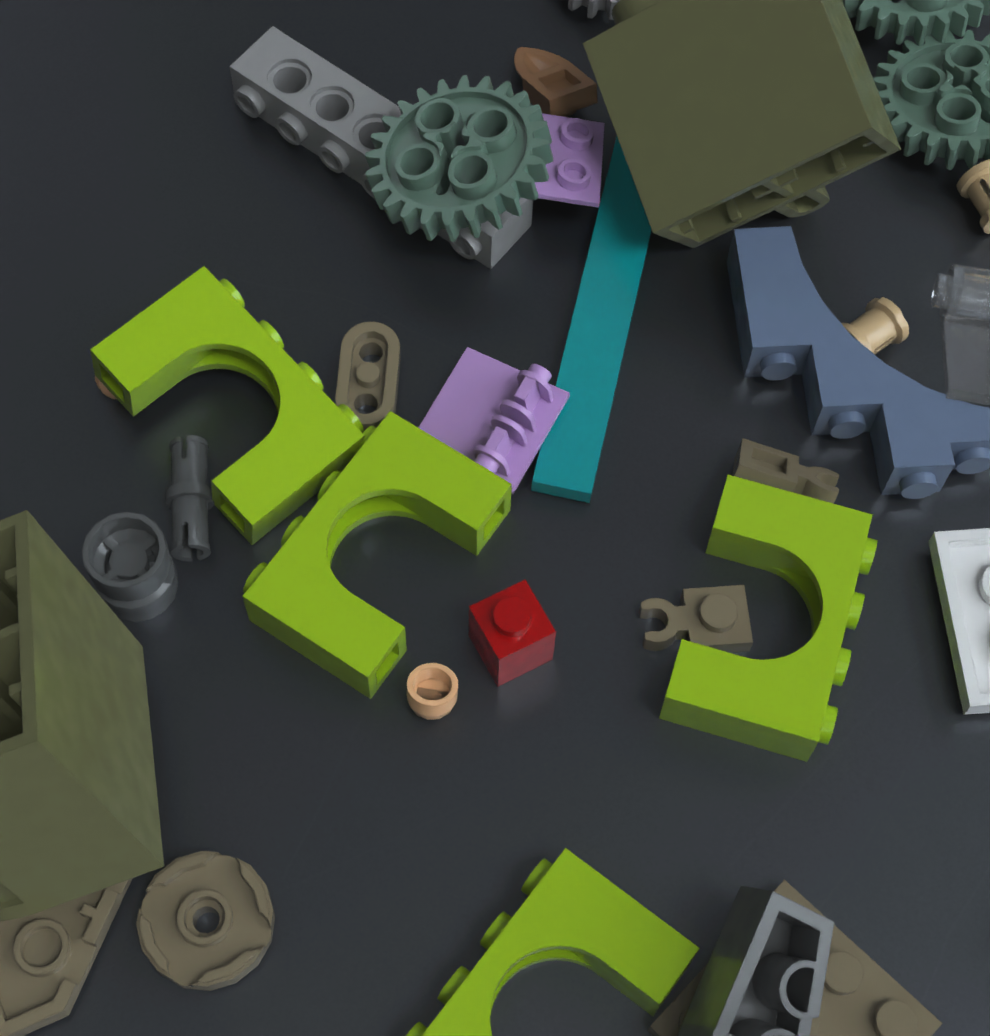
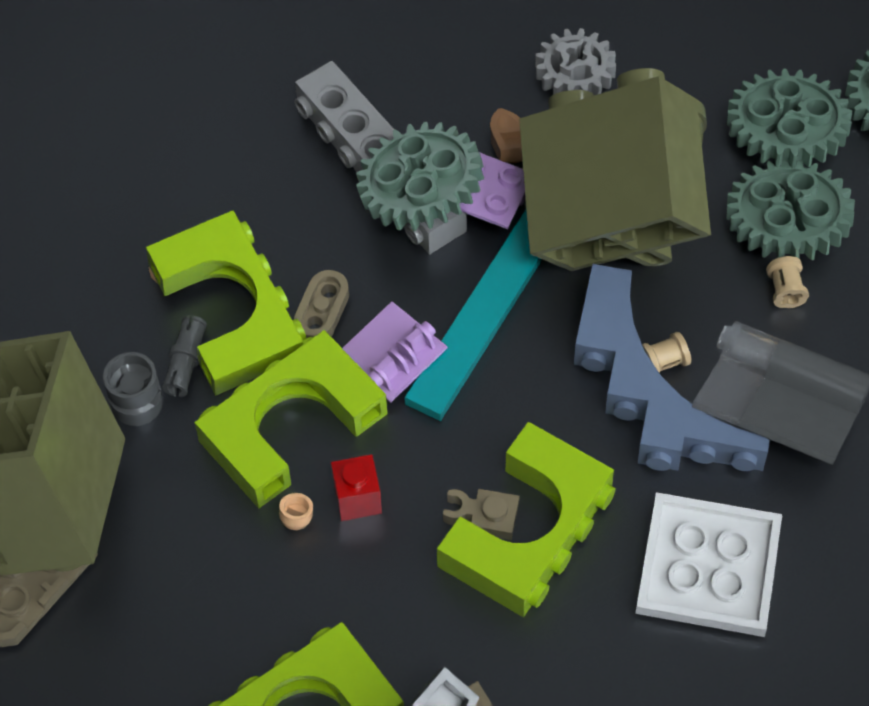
camera: 20 degrees right, 5 degrees down
dark tan plate [136,851,275,991] -> none
dark tan plate [732,438,839,504] -> none

